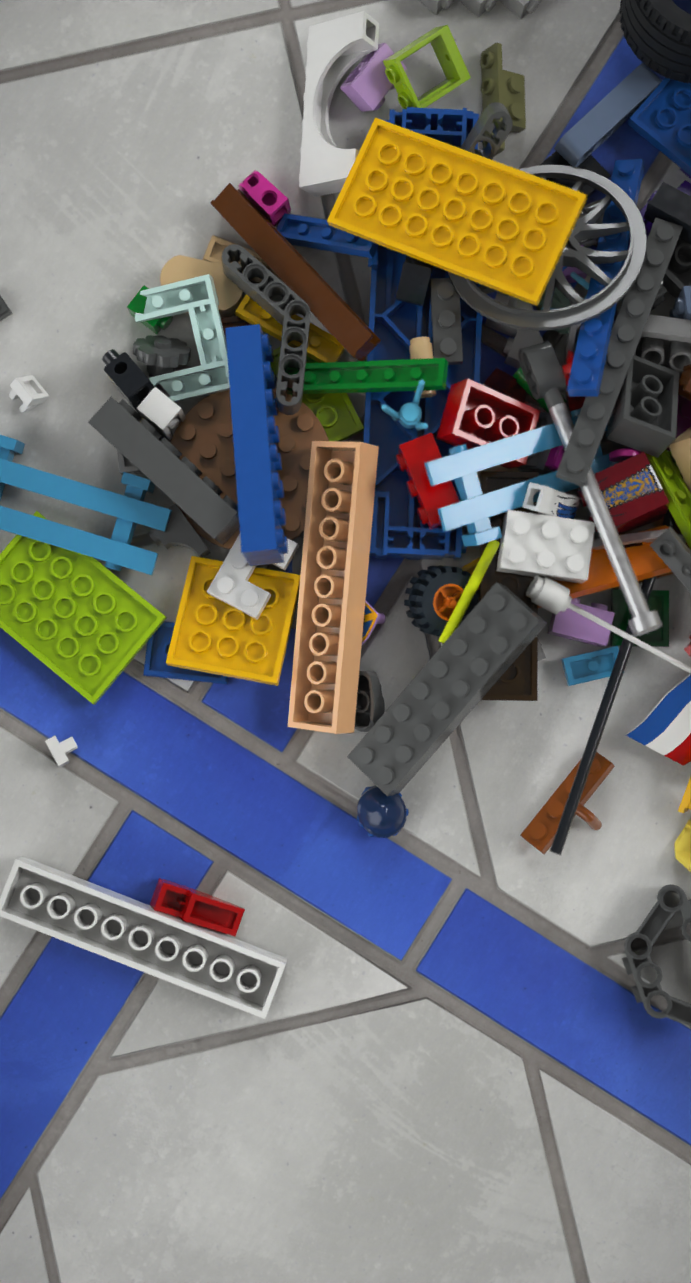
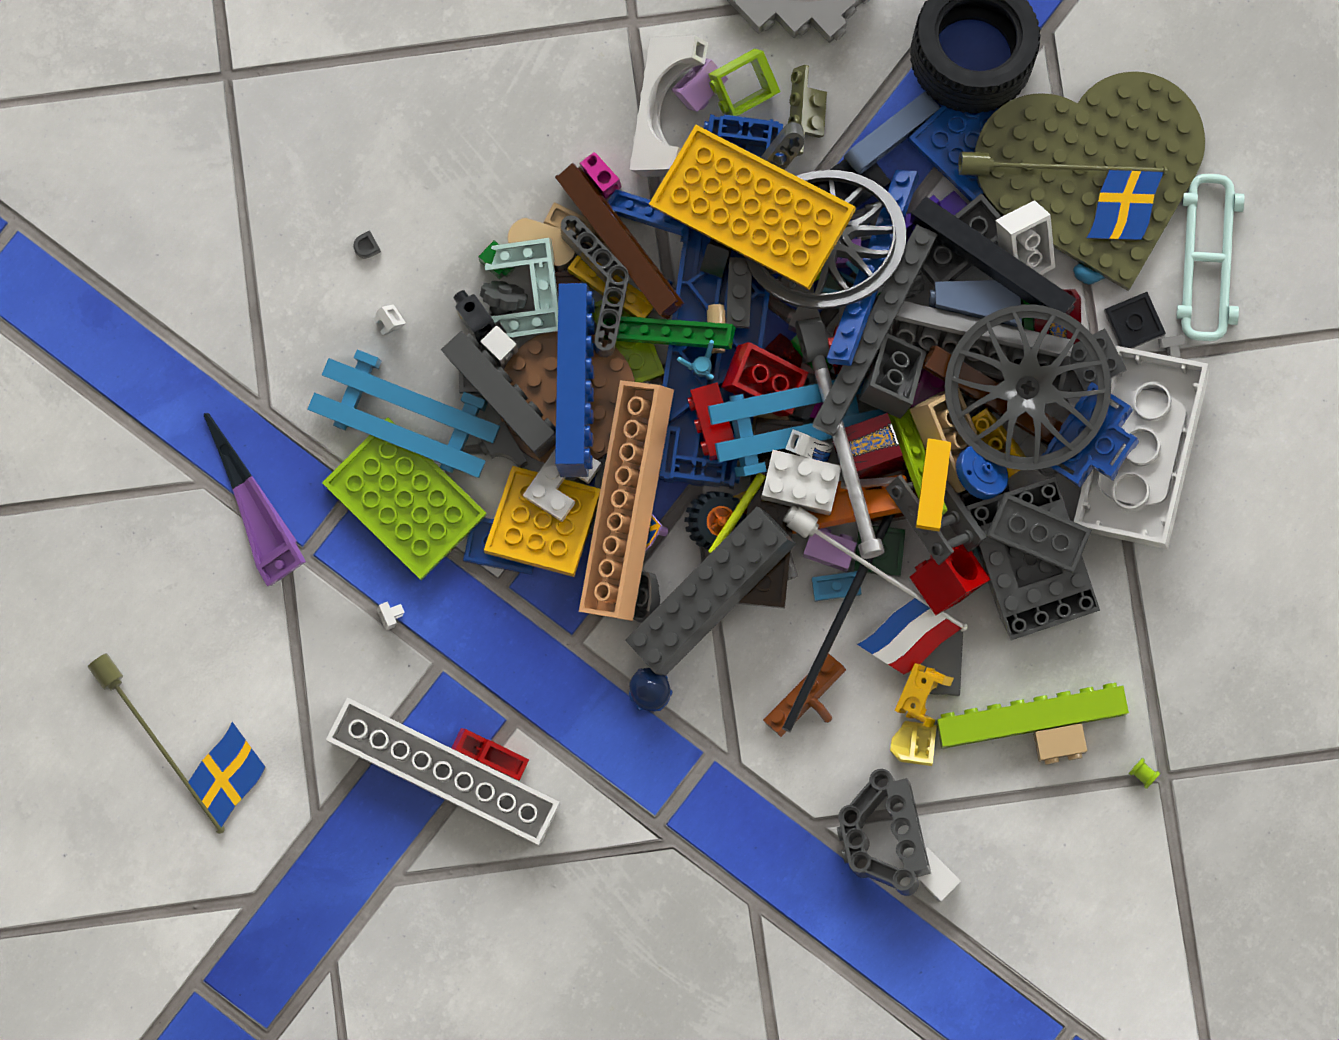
camera: 10 degrees right, 5 degrees down
dark pink piece [609,448,642,462] -> none

